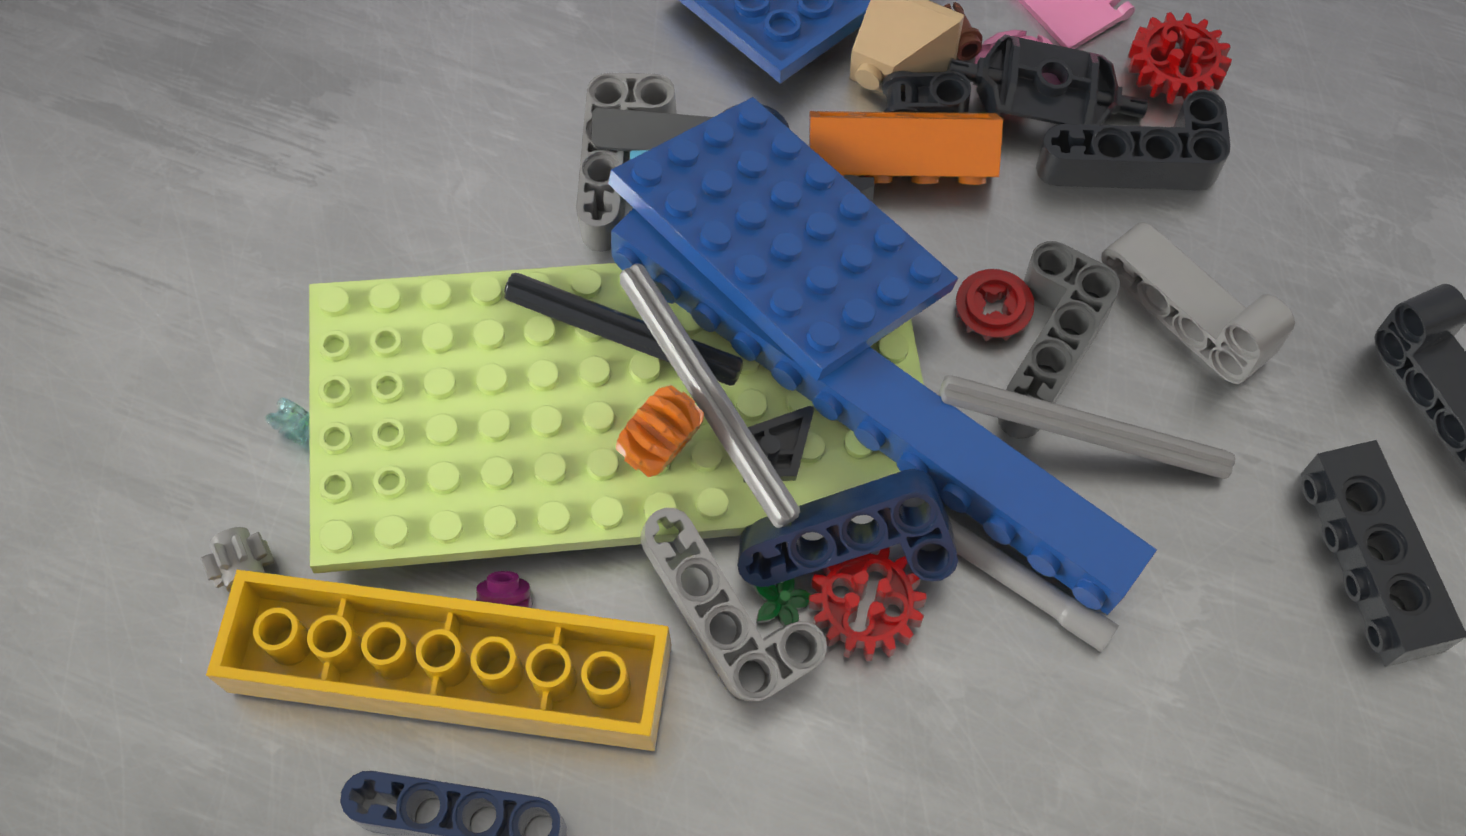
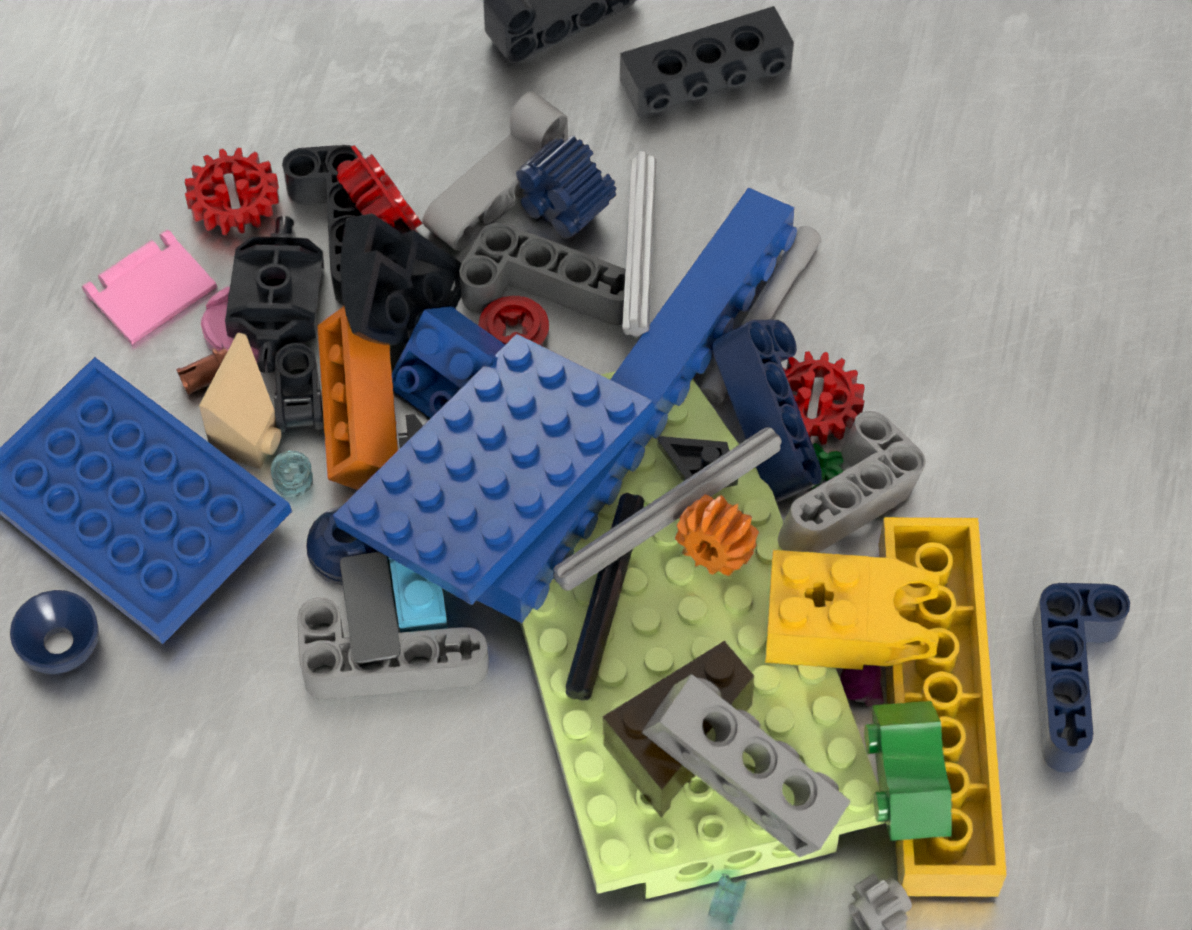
camera: 100 degrees left, 5 degrees down
none -> clear light blue bush [270,451,313,497]
none -> red hinge [337,145,423,234]
none -> black brick [340,213,462,345]
none -> blue slope [392,306,505,418]
none -> dark blue brick [516,135,617,239]
none -> dark brown wedge [603,641,754,818]
none -> light grey brick [642,674,851,857]
none -> yellow brick [765,550,940,670]
none -> green brick [864,701,952,841]

